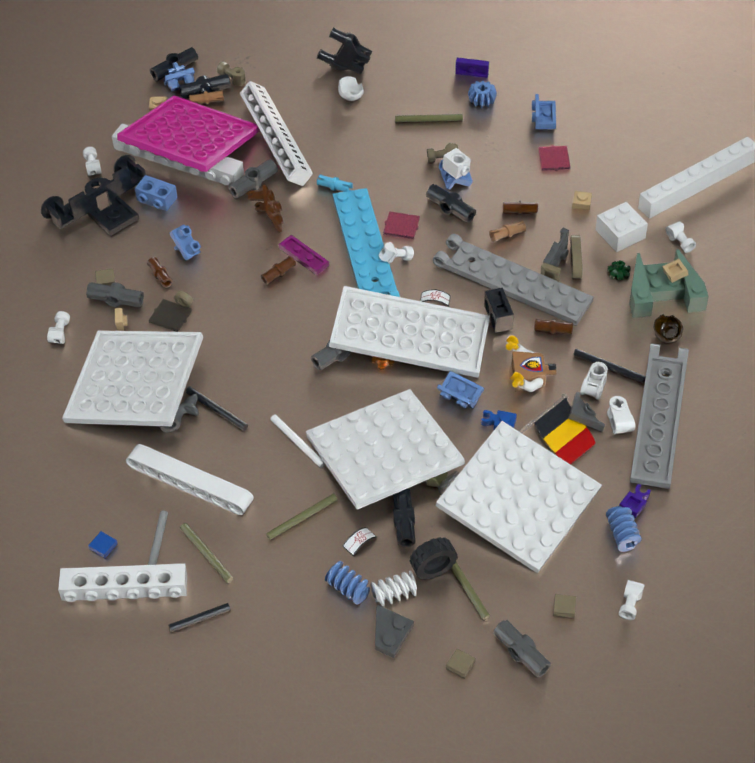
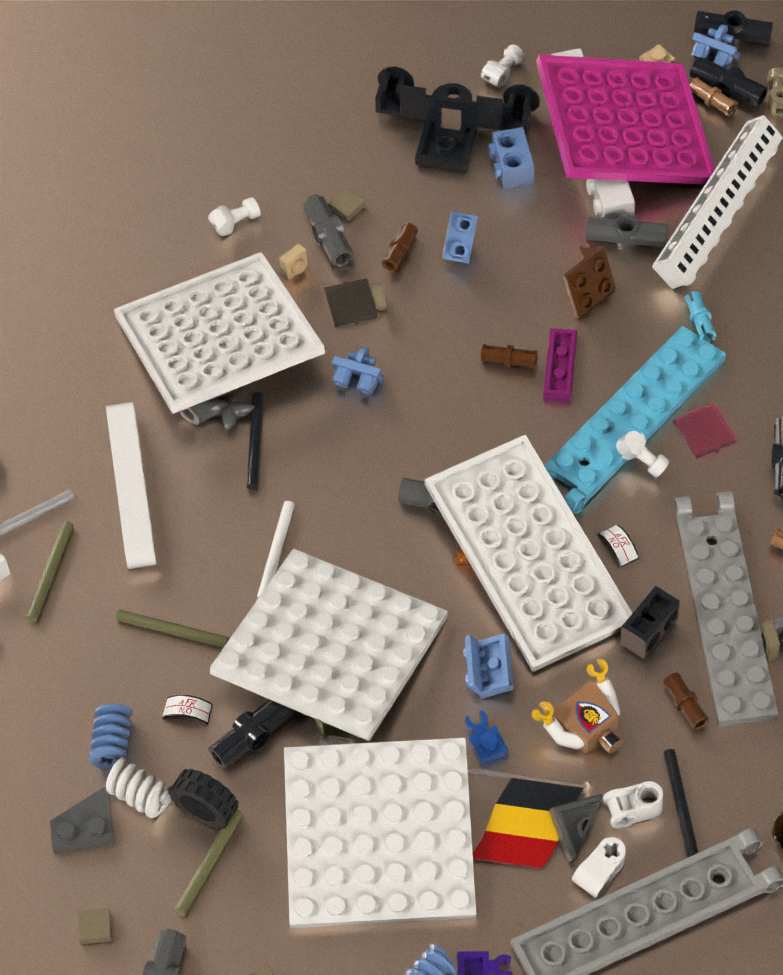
camera: 55 degrees right, 5 degrees up
none -> medium blue hips [332,346,385,395]

